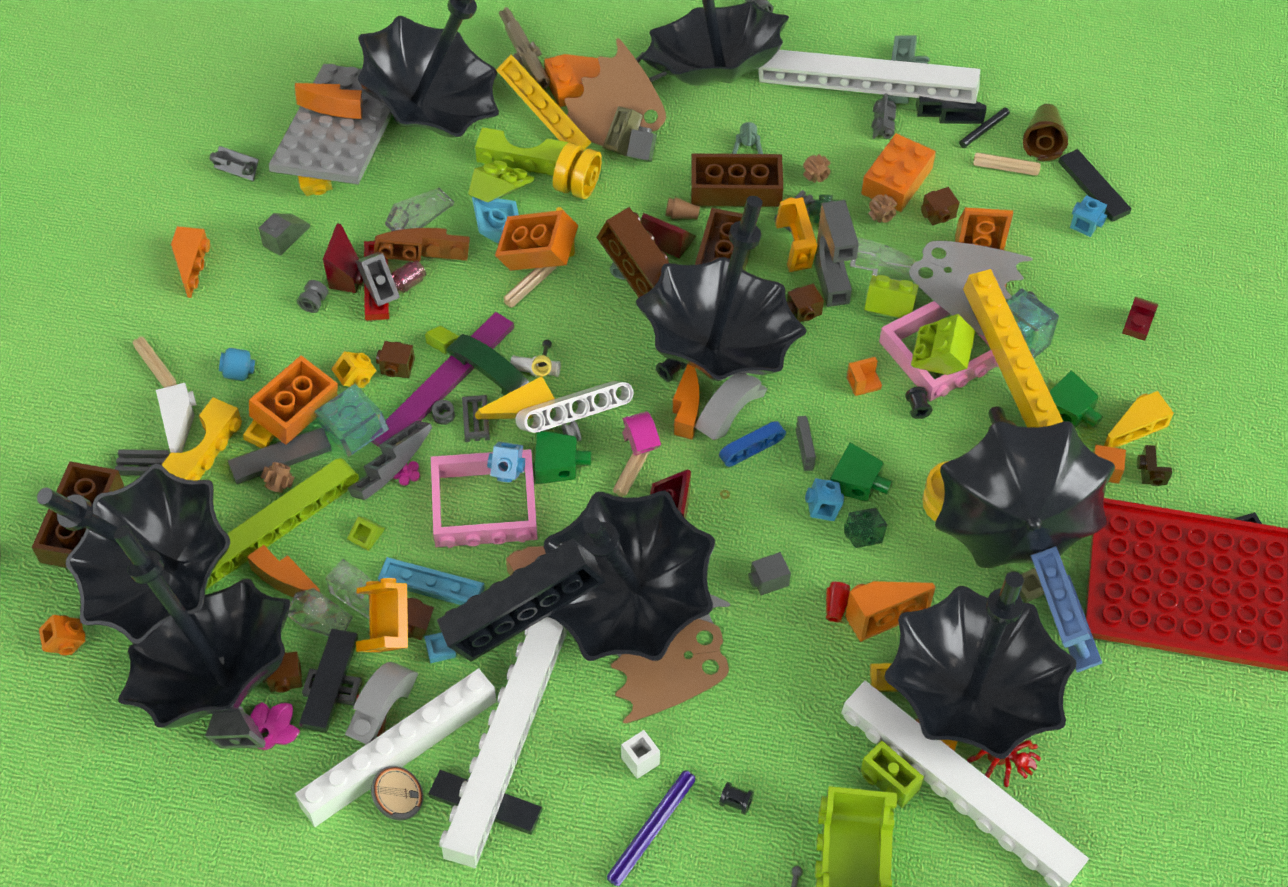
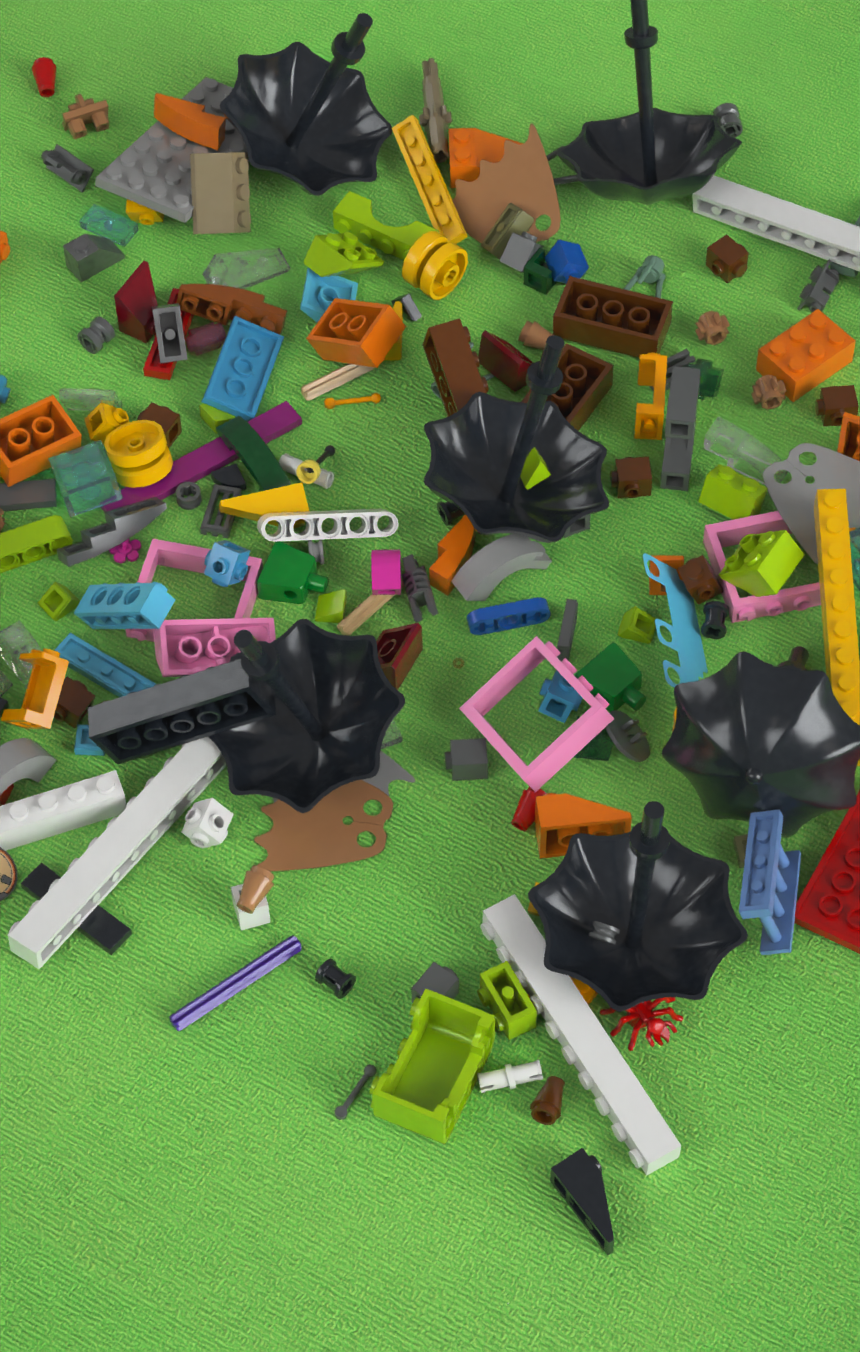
camera: 20 degrees right, 0 degrees up
none -> red cone [31,57,57,97]
none -> clear tile [59,388,122,411]
none -> medium nougat hips [62,94,109,139]
none -> medium azure brick [74,582,176,629]
none -> clear light blue plate [80,204,139,247]
none -> yellow wheel [104,420,173,488]
none -> bright pink wedge [153,618,276,677]
none -> white brick [181,798,234,849]
none -> dark tan slope [190,152,251,234]
none -> dark azure tile [201,316,284,422]
none -> black tile [210,464,247,491]
none -> medium nougat cone [236,865,275,914]
none -> lime slope [315,589,347,623]
none -> light orange hinge [324,393,381,409]
none -> tile [391,294,422,321]
none -> dark grey hinge [401,554,438,622]
none -> dark grey brick [411,962,459,1003]
none -> bright pink window [459,636,614,792]
none -> white pin [477,1060,543,1093]
none -> lime slope [520,447,551,490]
none -> dark green panel [524,247,557,295]
none -> reddish brown cone [530,1076,565,1125]
none -> blue brick [544,240,589,283]
none -> dark grey bush [589,921,620,945]
none -> dark grey piece [606,710,650,762]
none -> lime slope [617,606,656,644]
none -> medium azure piece [643,553,708,688]
none -> reddish brown brick [678,555,724,605]
none -> reddish brown brick [706,234,749,283]

